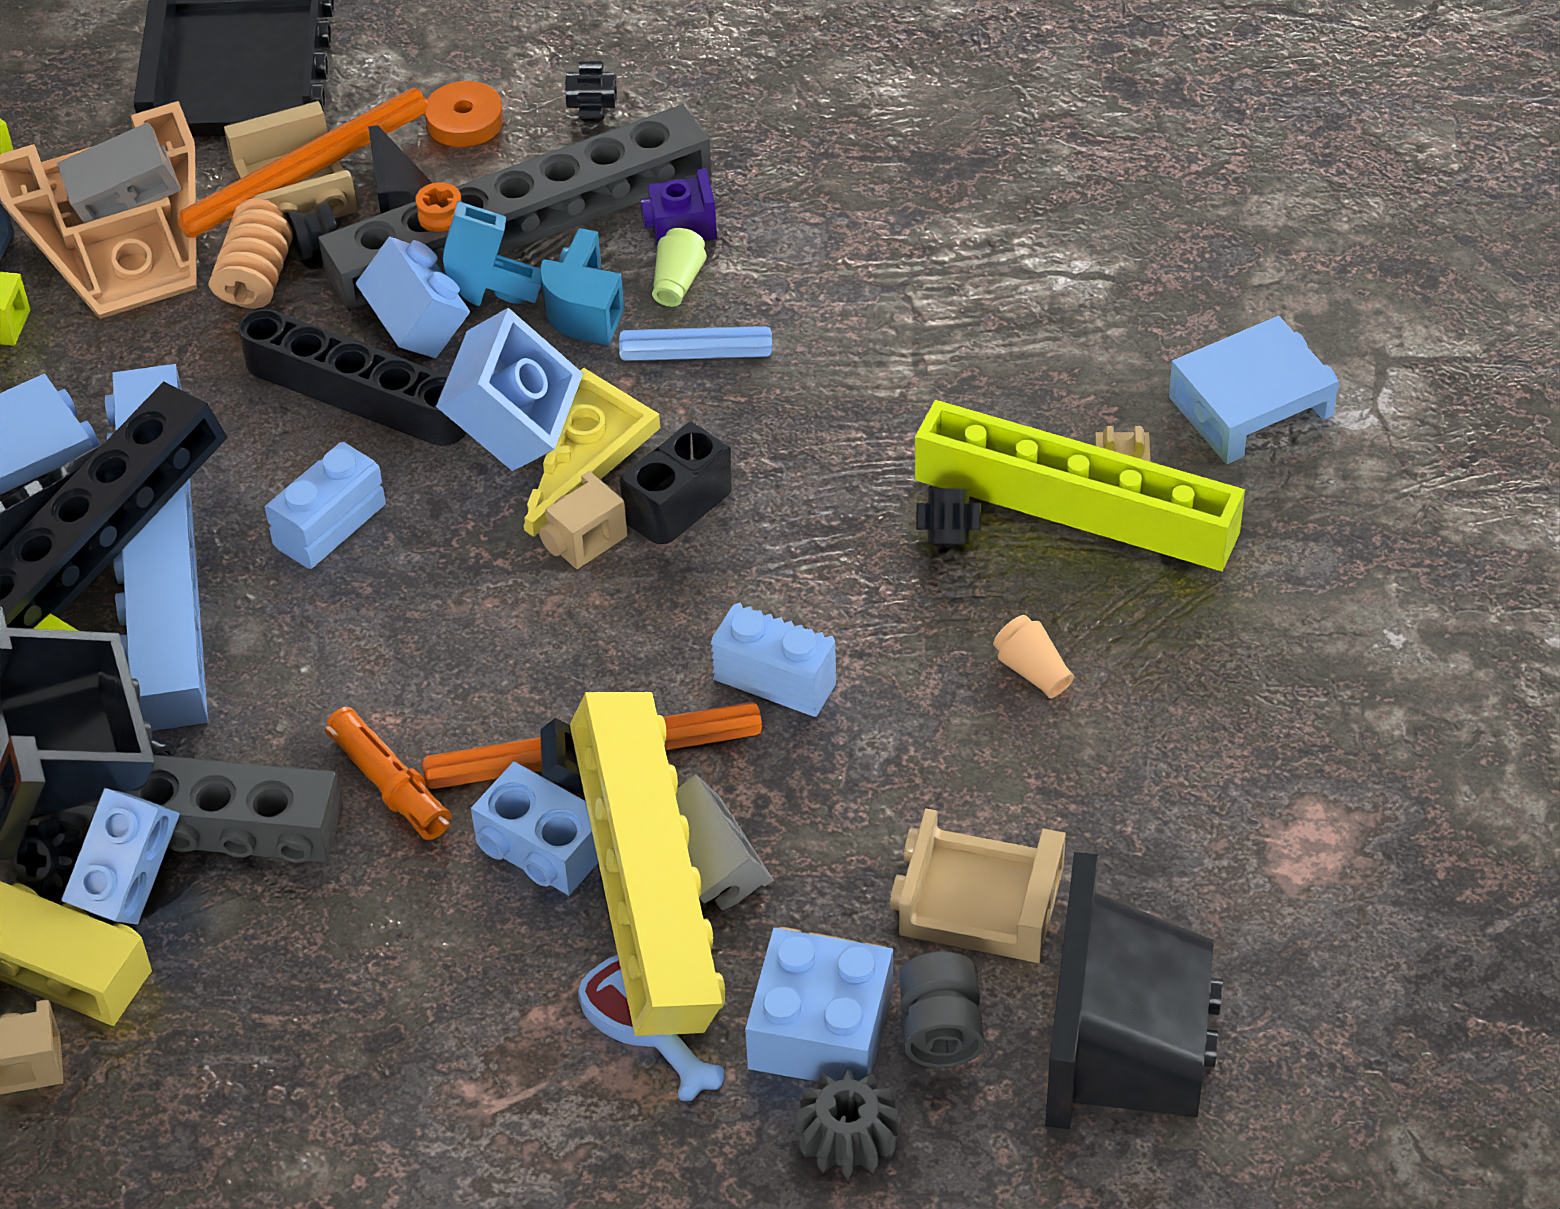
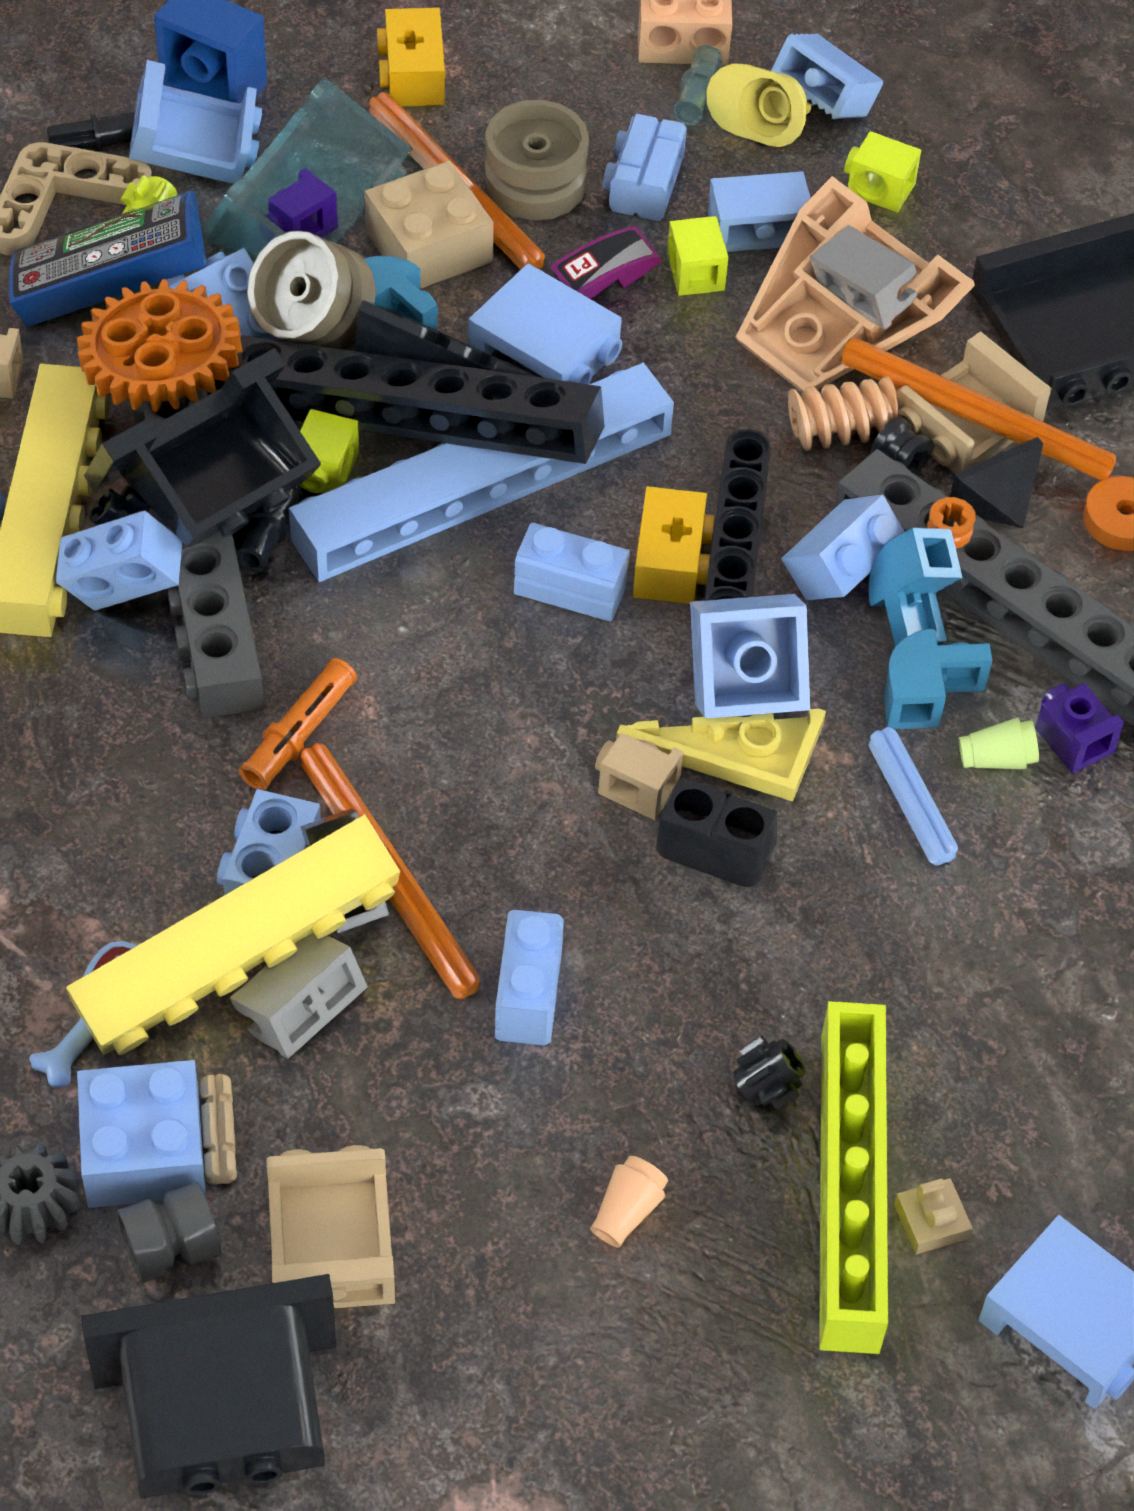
camera: 65 degrees right, 5 degrees up
none -> yellow brick [633,486,715,604]

